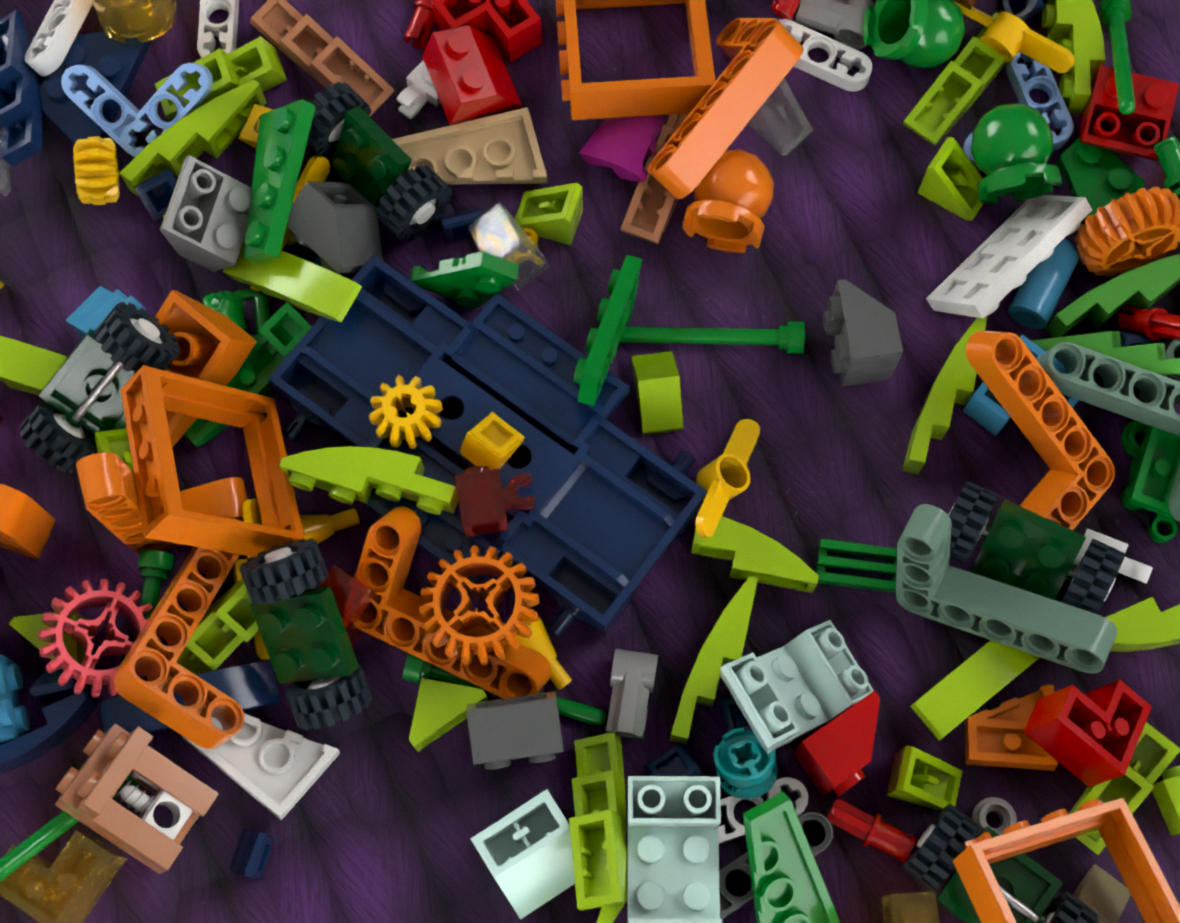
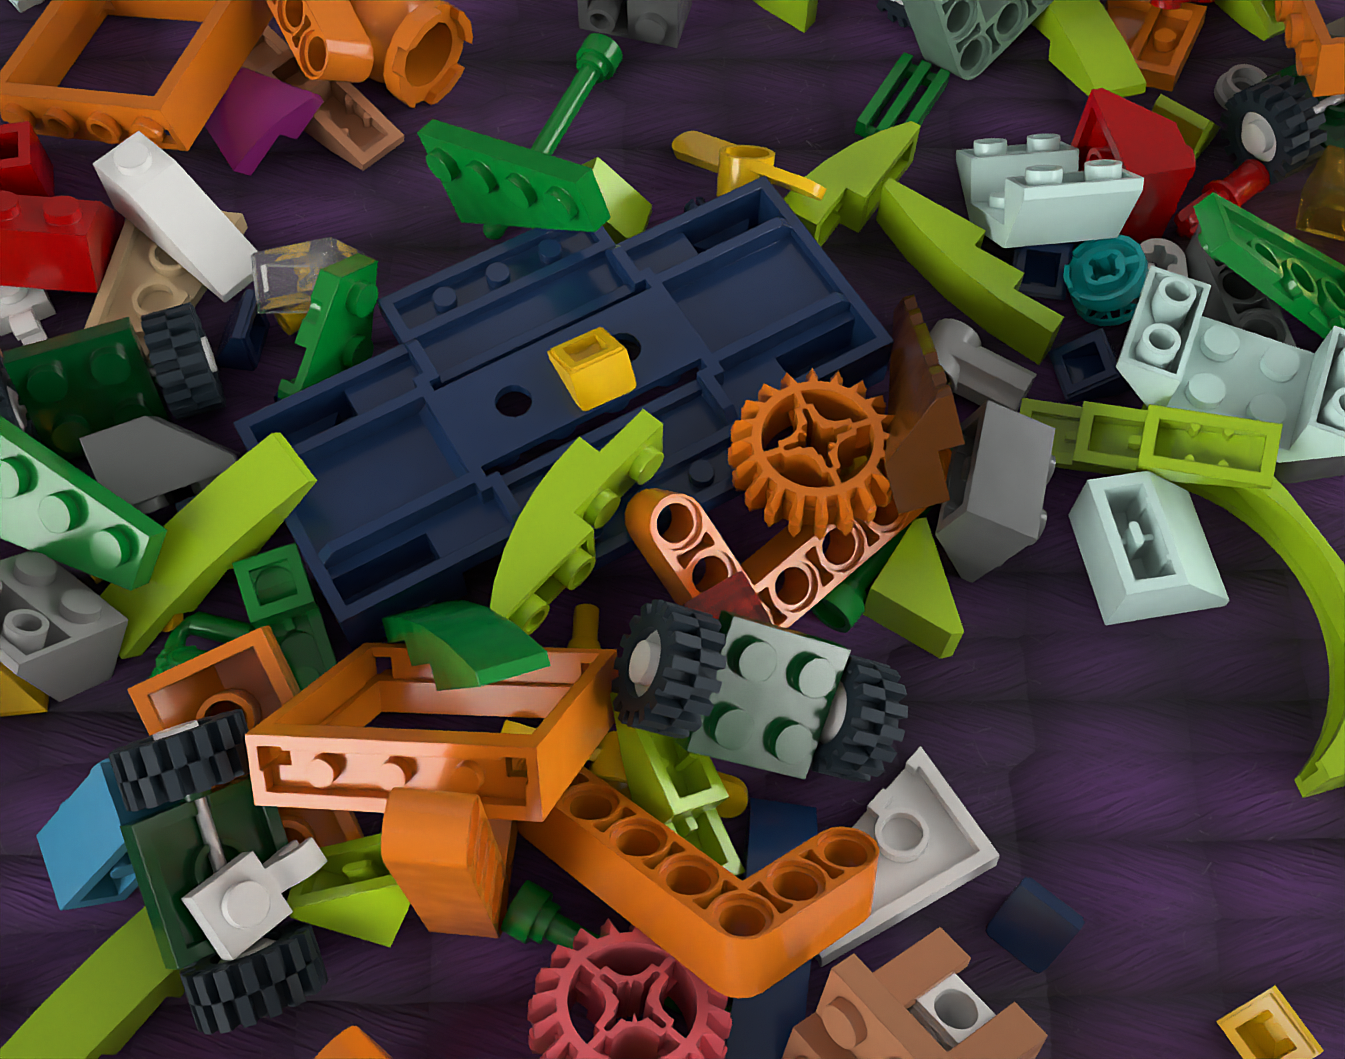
camera: 70 degrees left, 10 degrees down
yellow gear [369,375,443,449] -> none
clear red brick [455,466,536,537] -> none
lime slope [512,183,583,246] -> none
none -> white slope [92,131,269,303]
none -> white plate [181,837,327,960]
none -> green slope [382,600,551,691]
none -> reddish brown wedge [885,294,965,514]

